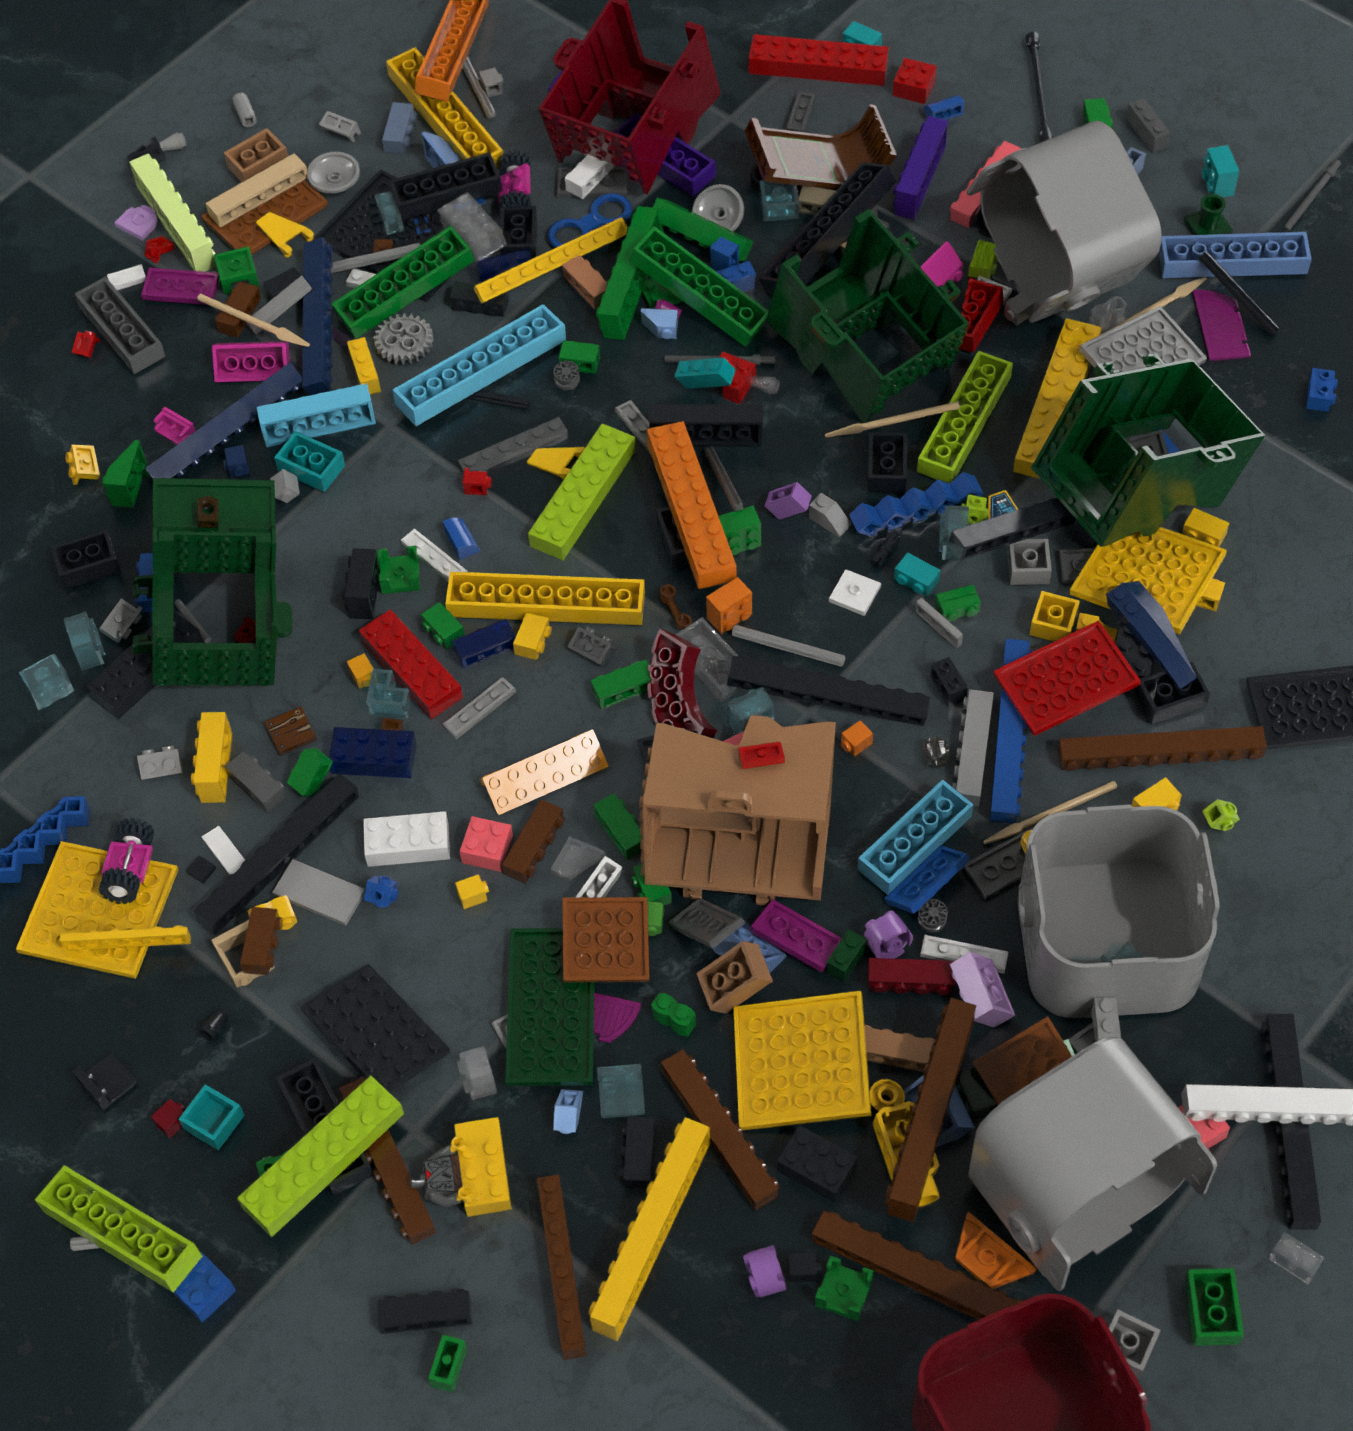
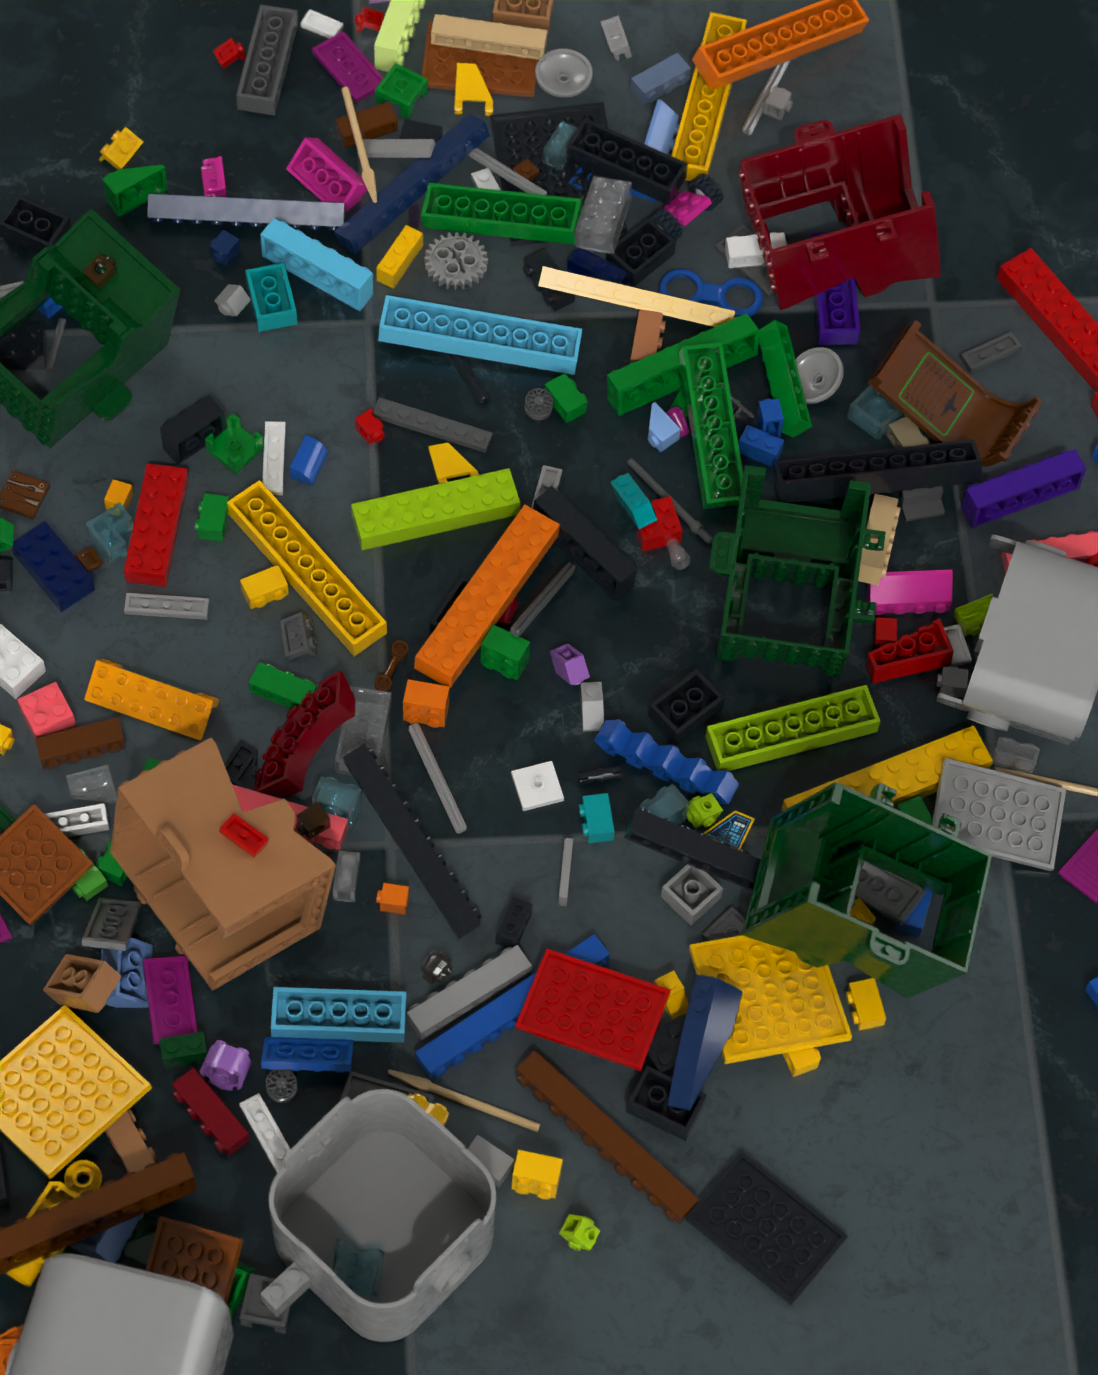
camera: 40 degrees right, 5 degrees up
clear blue brick [452,619,516,669] -> none
green brick [651,993,696,1037] -> none
tan piece [825,401,960,437] -> none
green brick [935,585,981,622] -> none
lavender brick [950,952,1015,1028] -> none
yellow brick [1029,591,1080,642] -> none

